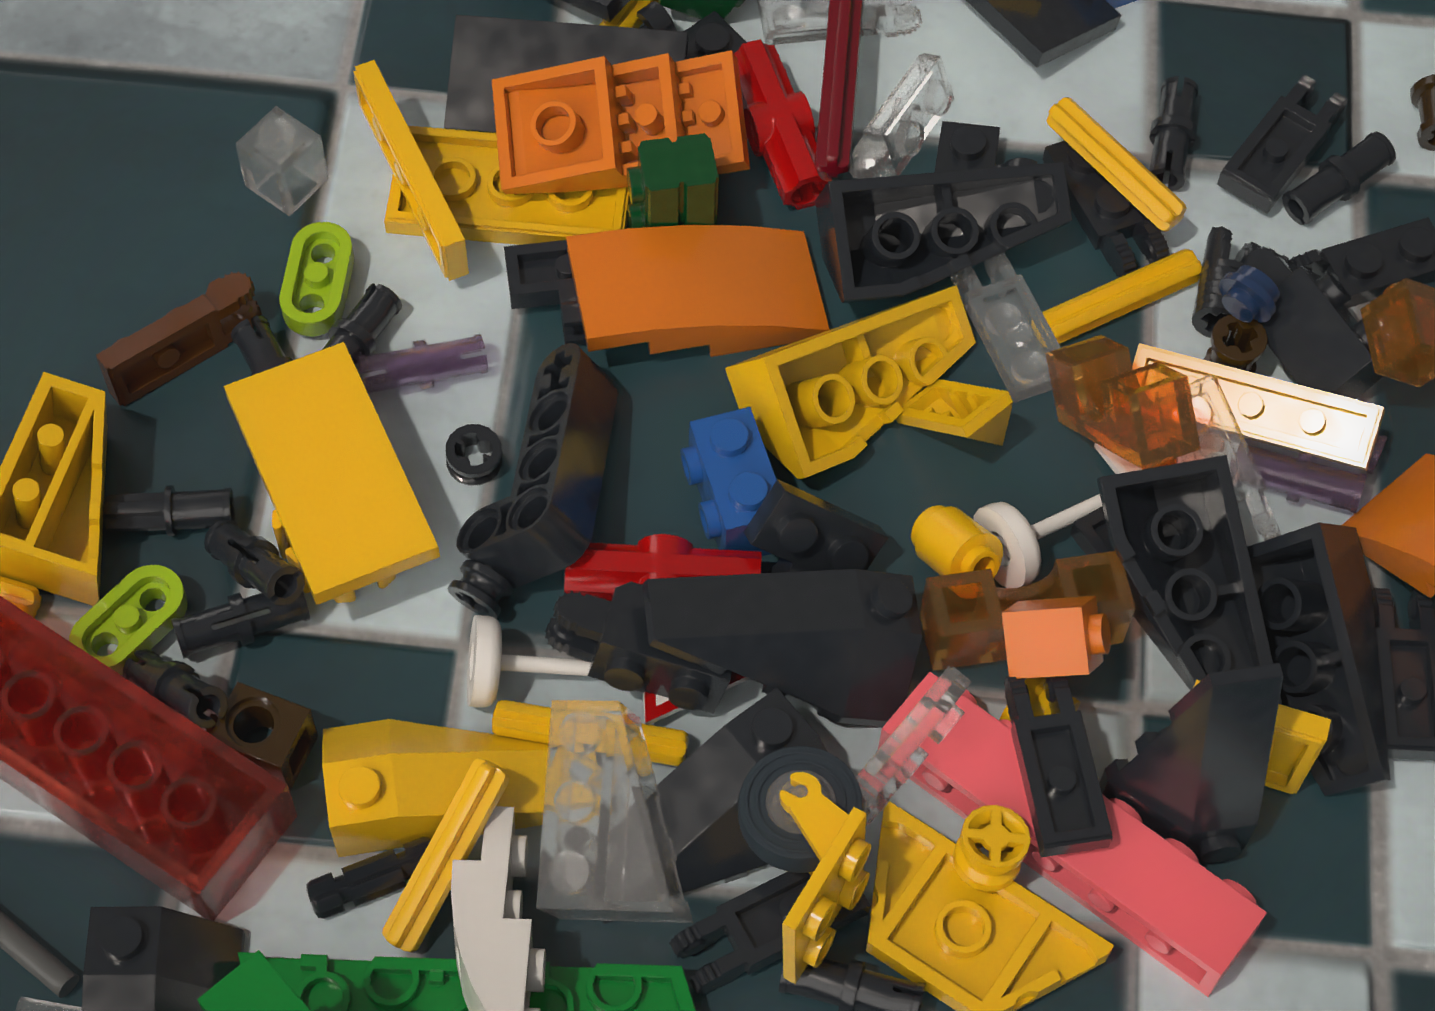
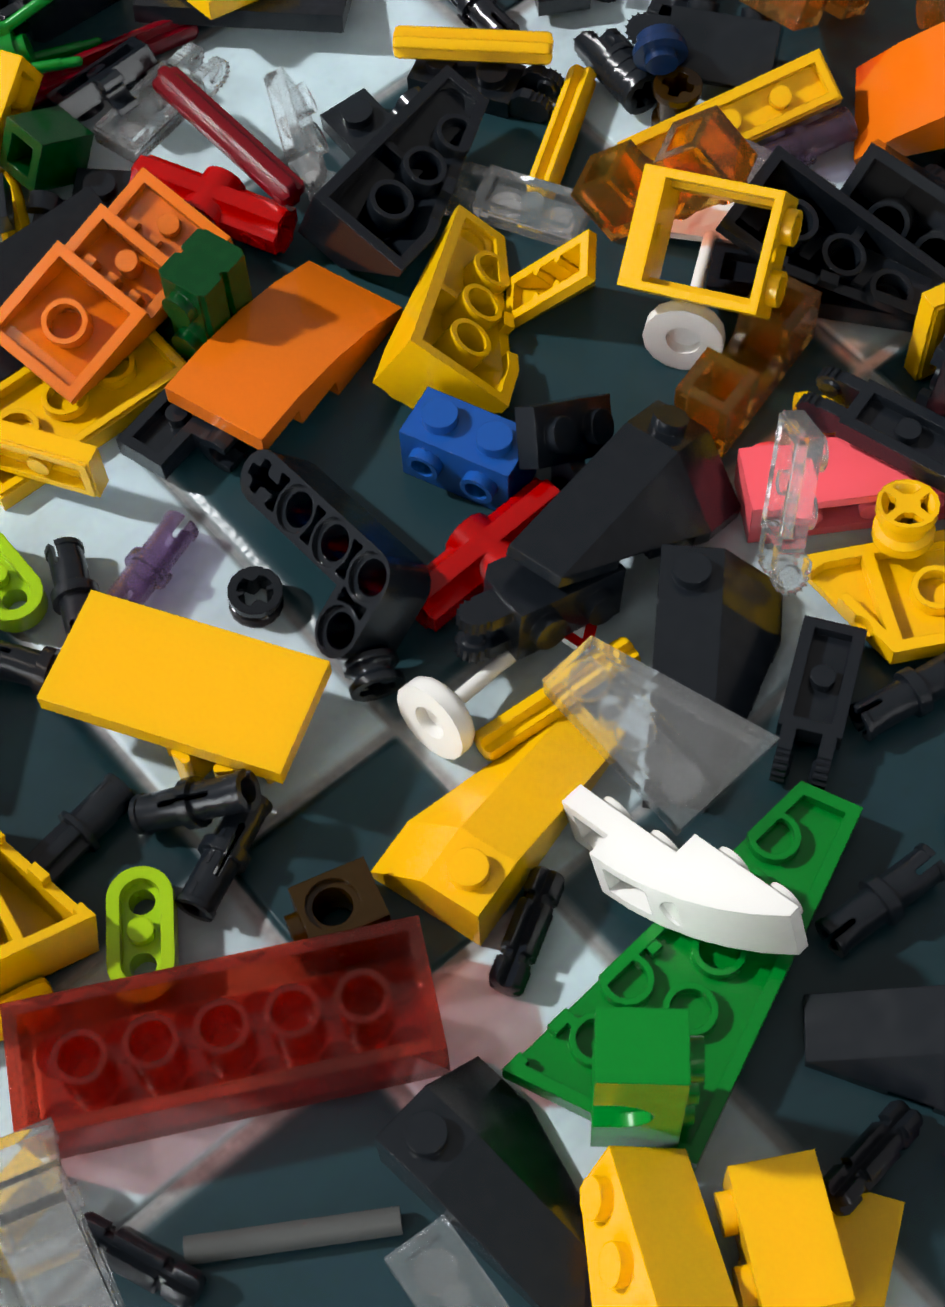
camera: 40 degrees left, 0 degrees up
black pin [123,649,228,729] -> none
yellow axle [382,758,509,953] -> none
plate [738,746,871,984] -> none
yellow brick [911,505,1003,592] -> none
orange brick [1002,596,1111,679] -> none
none -> yellow window [617,163,803,320]

